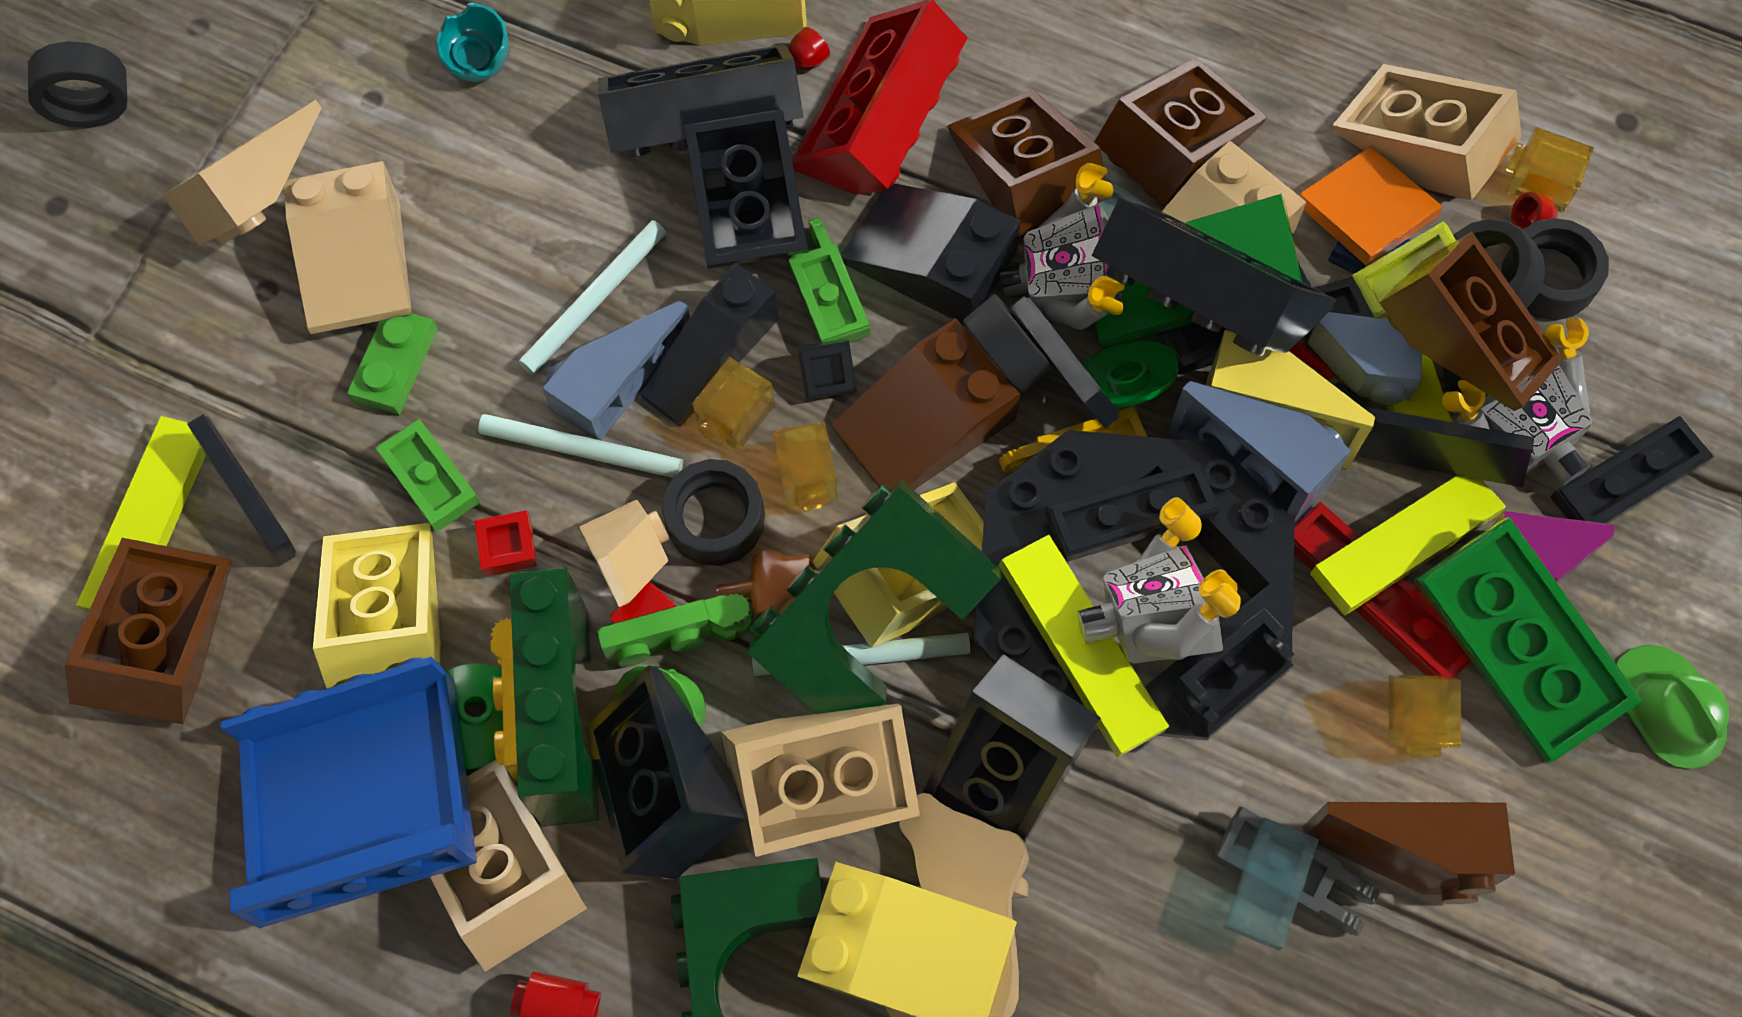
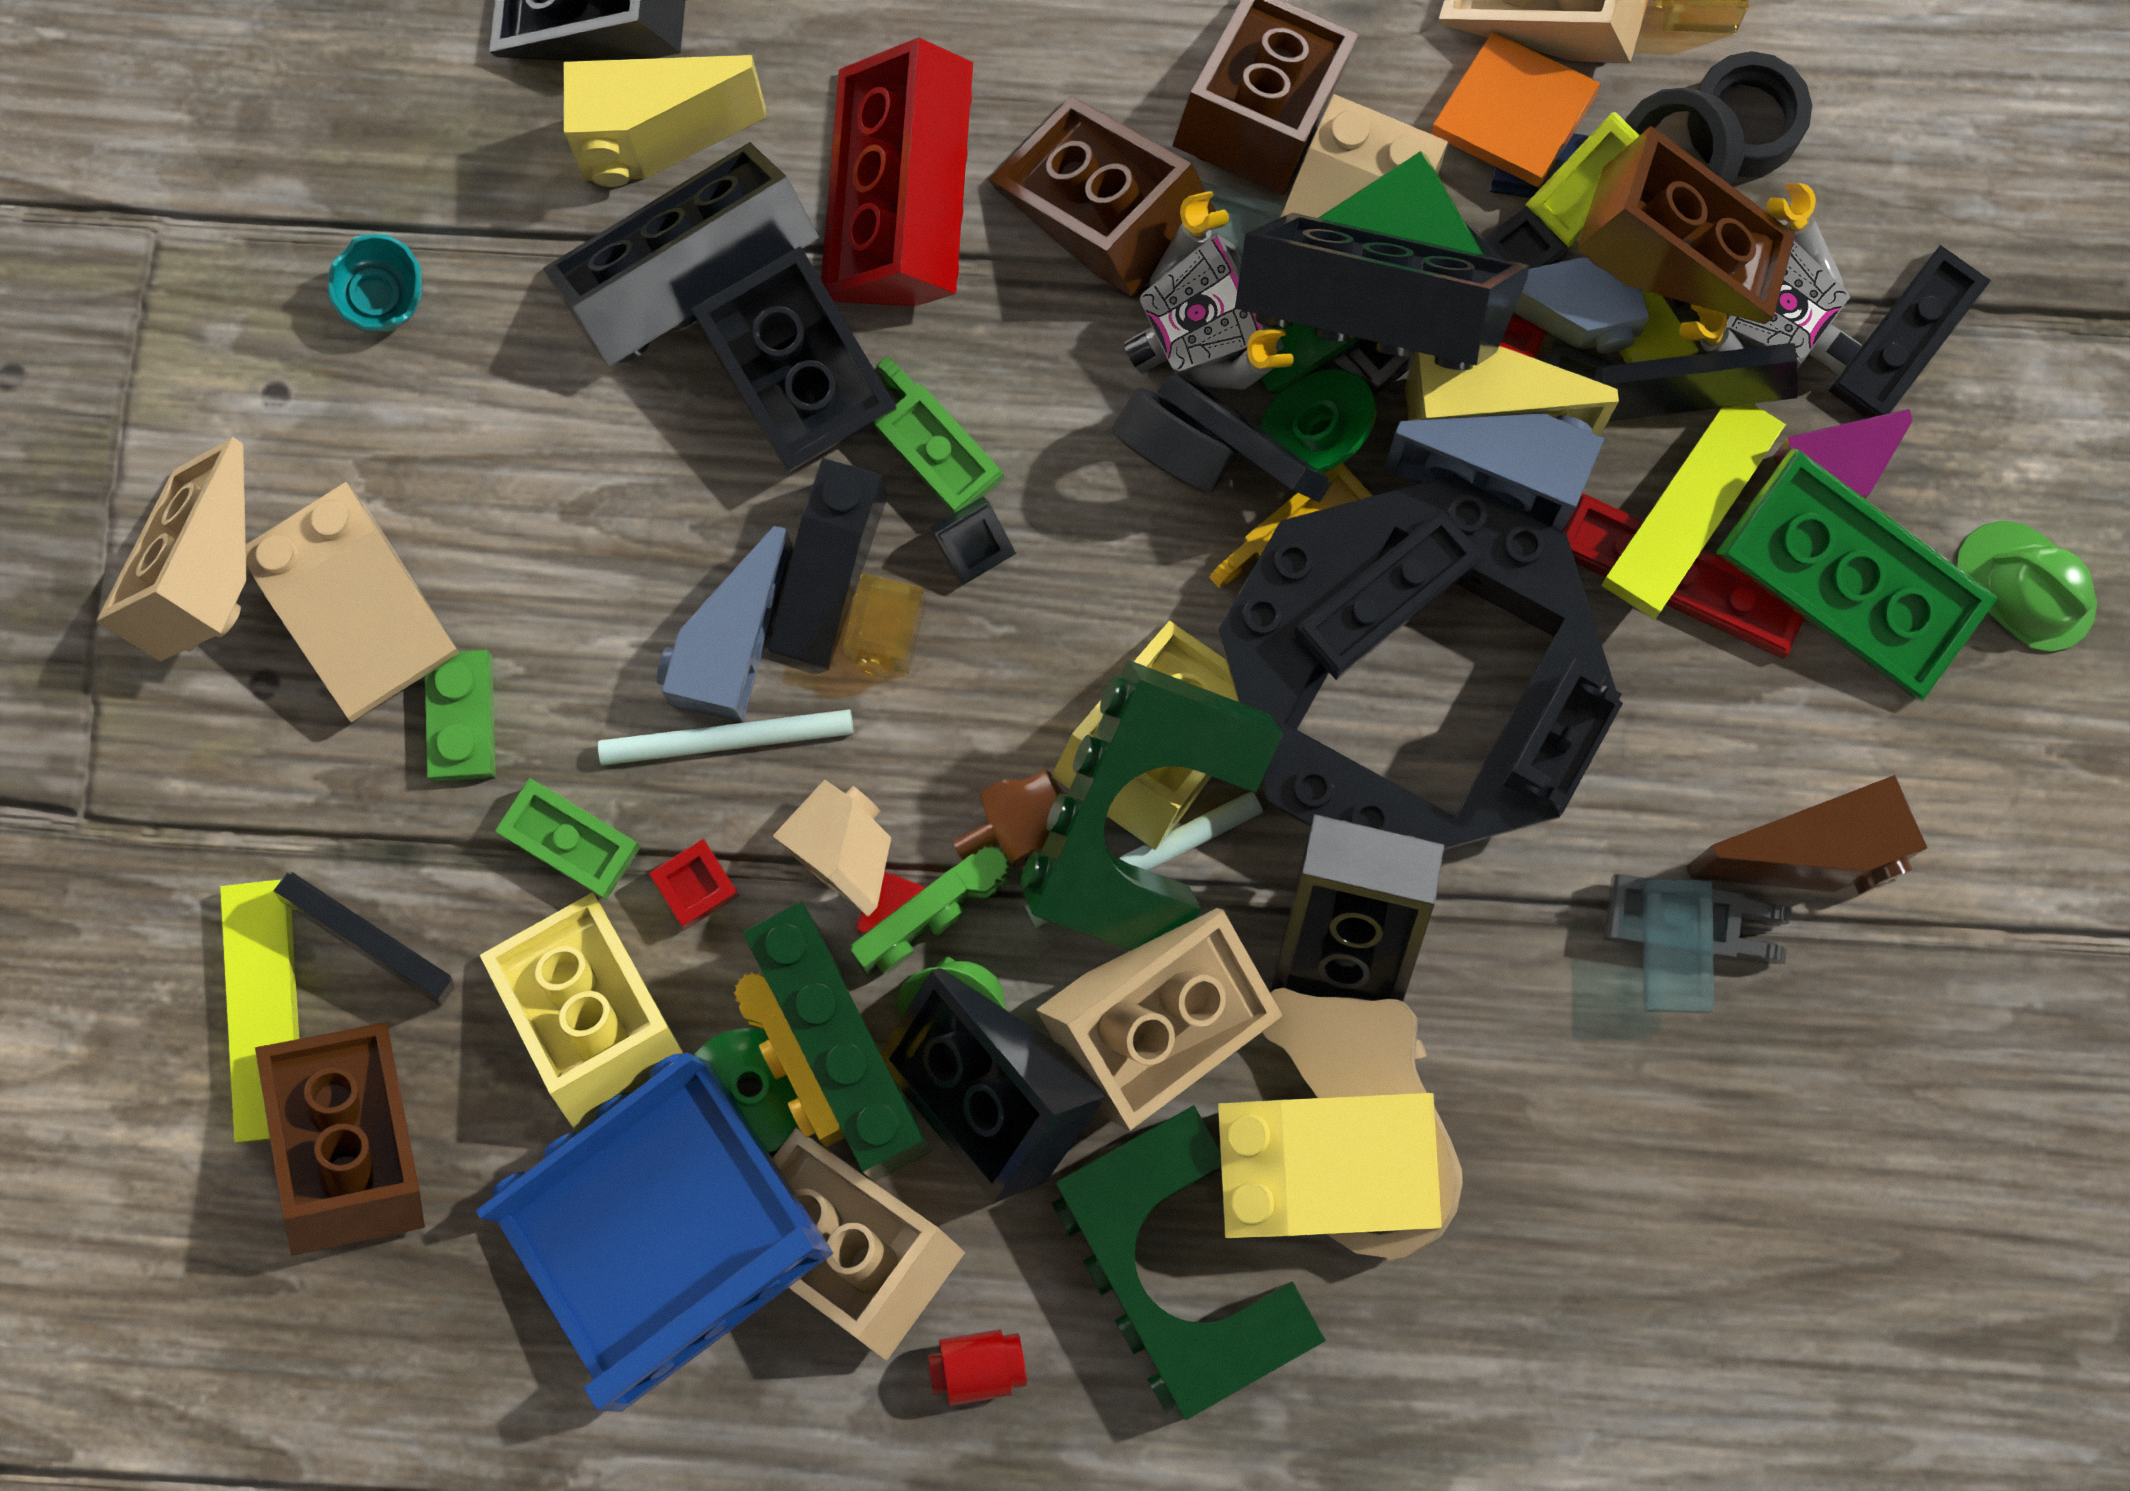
camera: 20 degrees left, 10 degrees up
light aqua bar [518,220,666,375] -> none
black tyre [662,459,765,566] -> none
clear yellow brick [773,422,838,510] -> none
red hinge [789,27,830,70] -> none
reddish brown slope [831,318,1020,490] -> none
black slope [840,183,1021,326] -> none
neon yellow tile [999,535,1169,758] -> none
torso [1077,497,1241,663] -> none
clear yellow brick [1388,675,1461,758] -> none
red hinge [1511,192,1558,230] -> none

